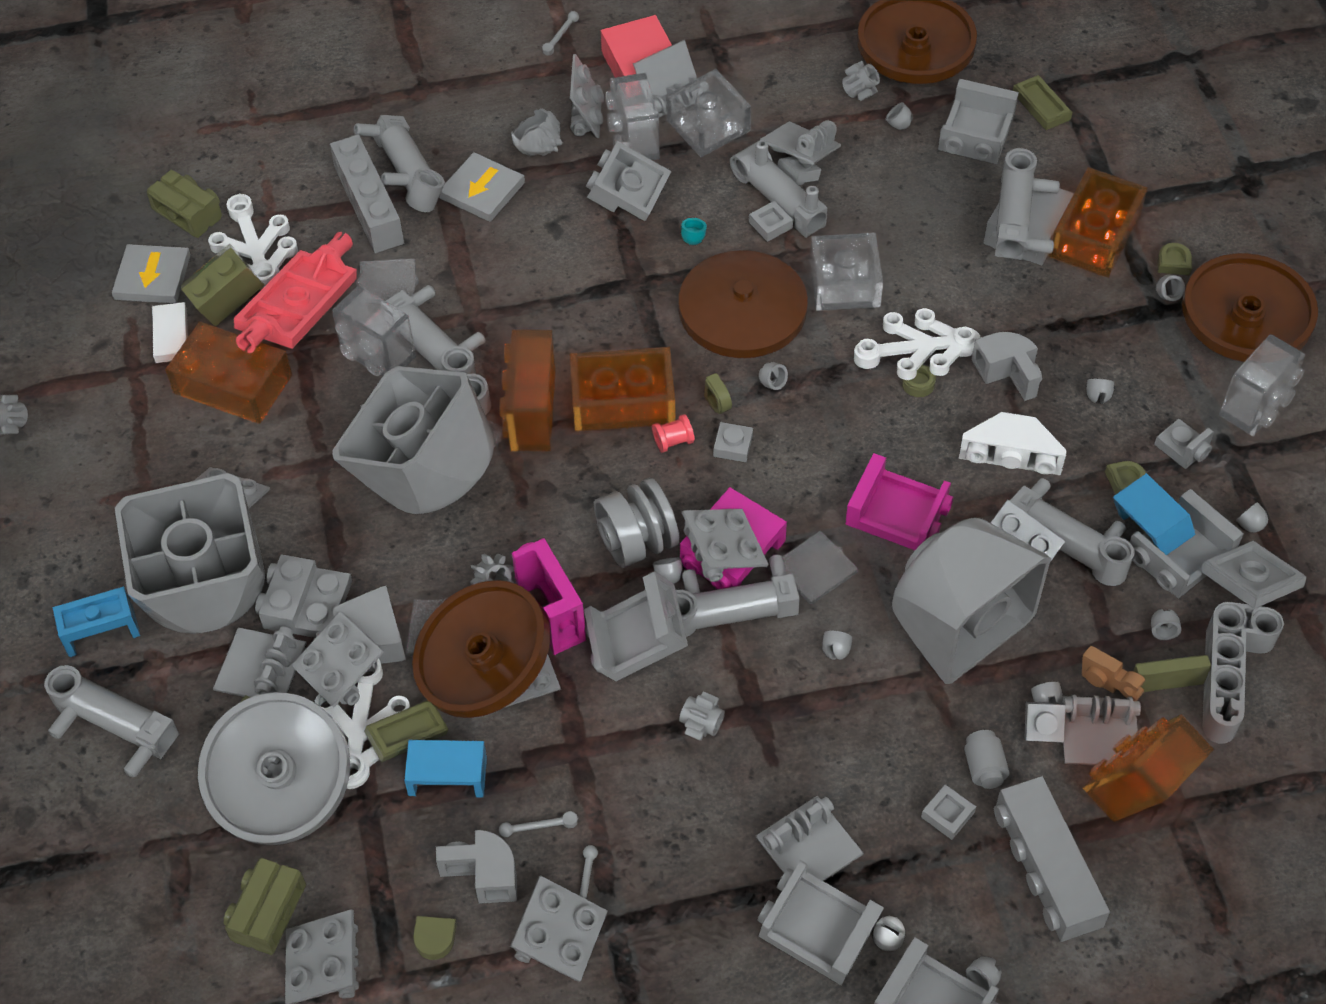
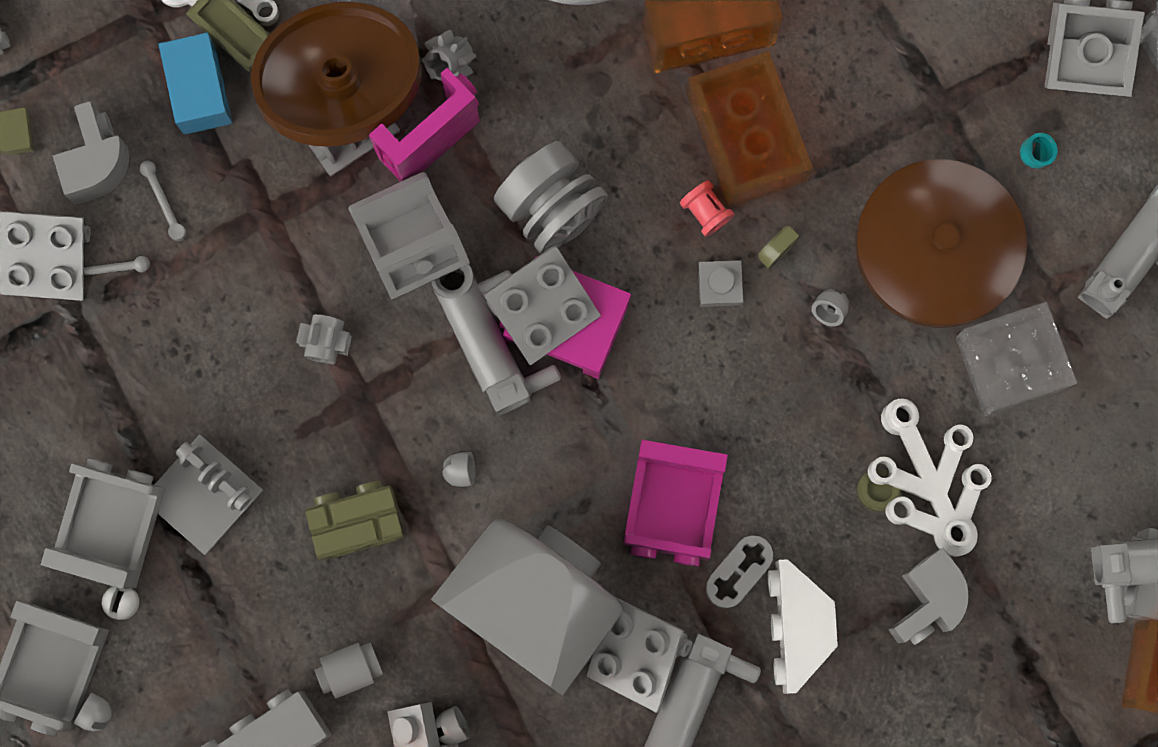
camera: 75 degrees right, 25 degrees up
light grey hinge [653,557,683,584] -> none
light grey plate [749,201,793,242] -> none
clear piece [782,531,858,605] -> none
light grey plate [921,785,976,840] -> none
light grey hinge [1086,379,1114,404] -> none
none -> olive brick [305,481,406,562]
none -> light grey beam [705,535,773,609]

